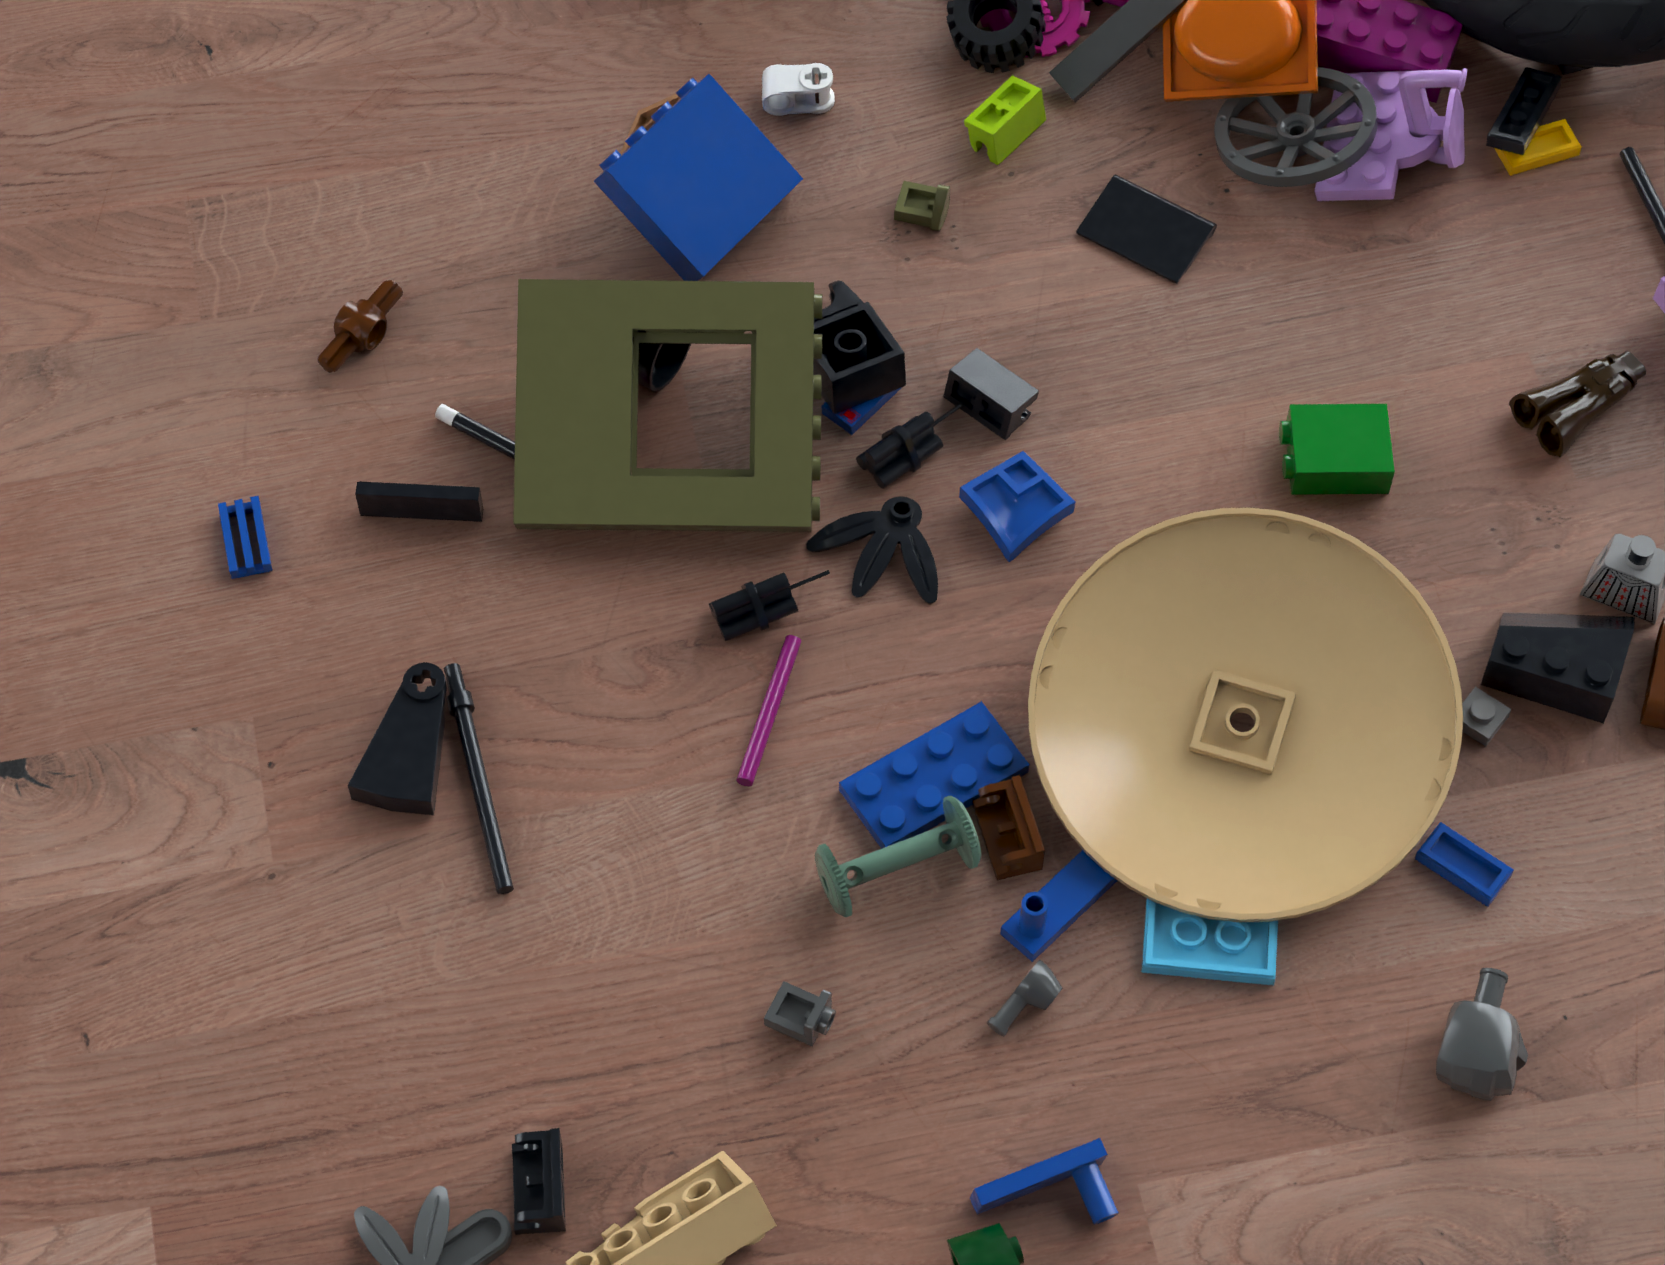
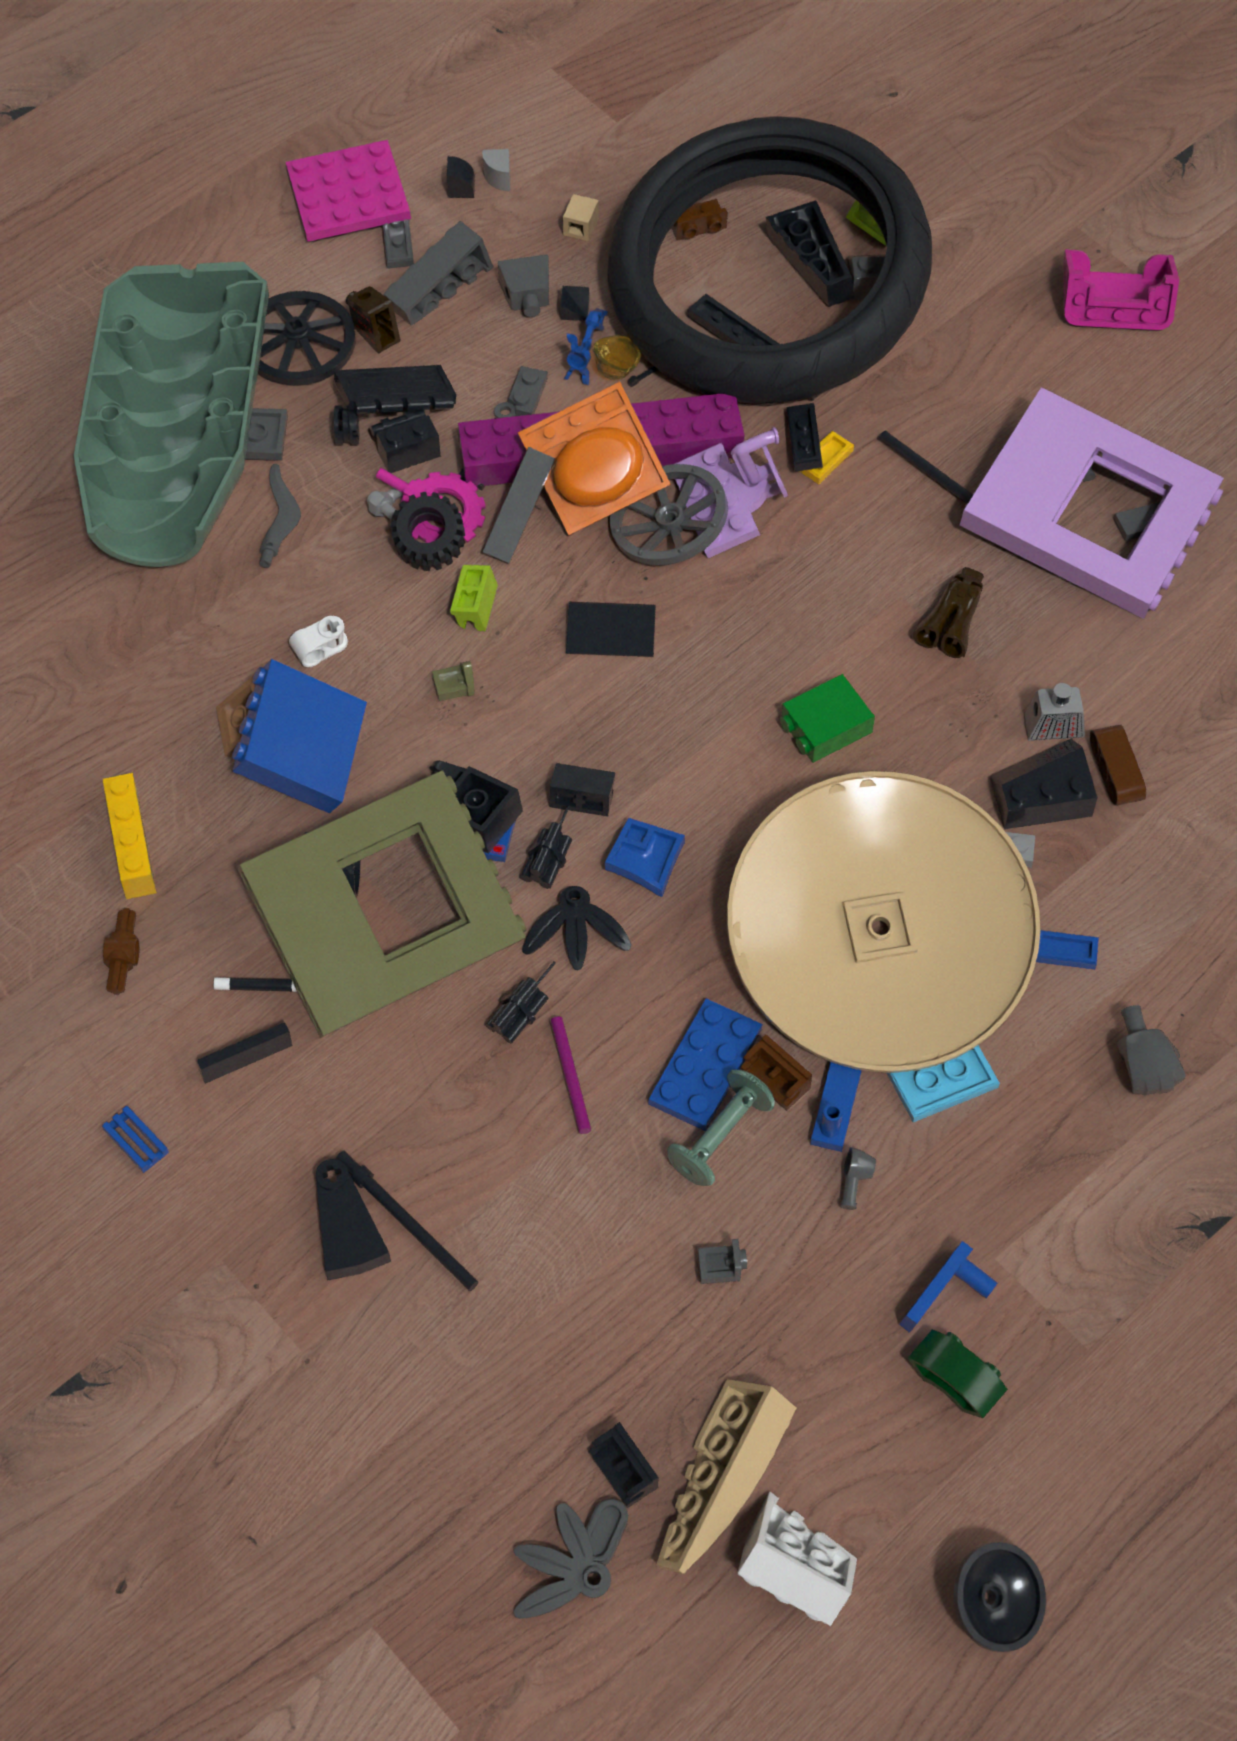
camera: 30 degrees left, 0 degrees up
none -> yellow brick [103,773,157,899]

